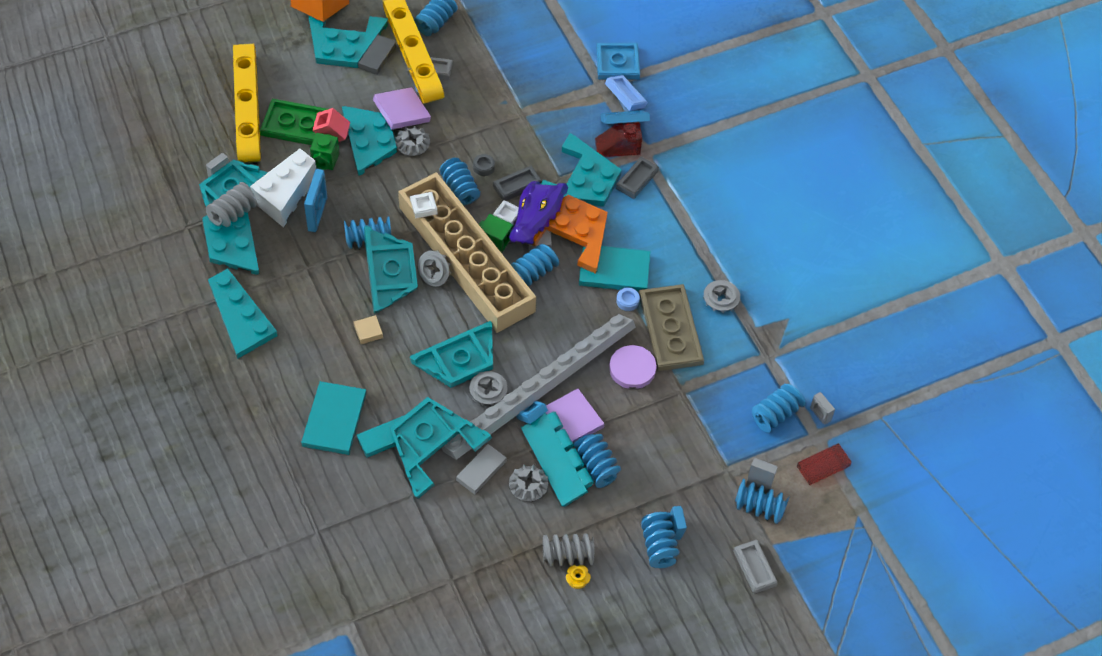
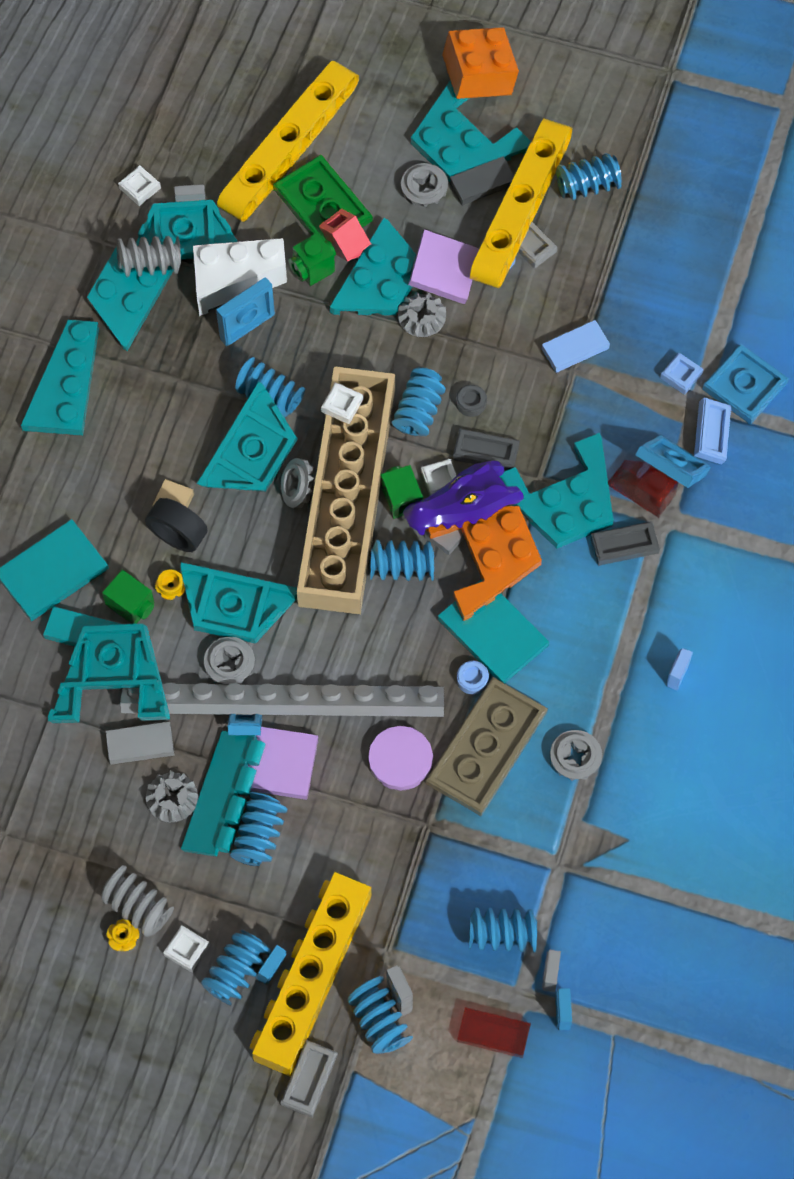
camera: 45 degrees right, 10 degrees up
none -> green brick [102,569,155,624]
none -> white tile [118,165,161,206]
none -> black tyre [145,498,208,552]
none -> yellow plate [155,569,185,600]
none -> white tile [163,925,210,973]
none -> yellow brick [250,872,372,1077]
none -> light grey gear [401,163,448,208]
none -> light blue tile [542,320,610,373]
none -> dark azure tile [555,988,572,1030]
none -> light blue tile [660,353,703,395]
none -> light blue tile [666,648,693,691]

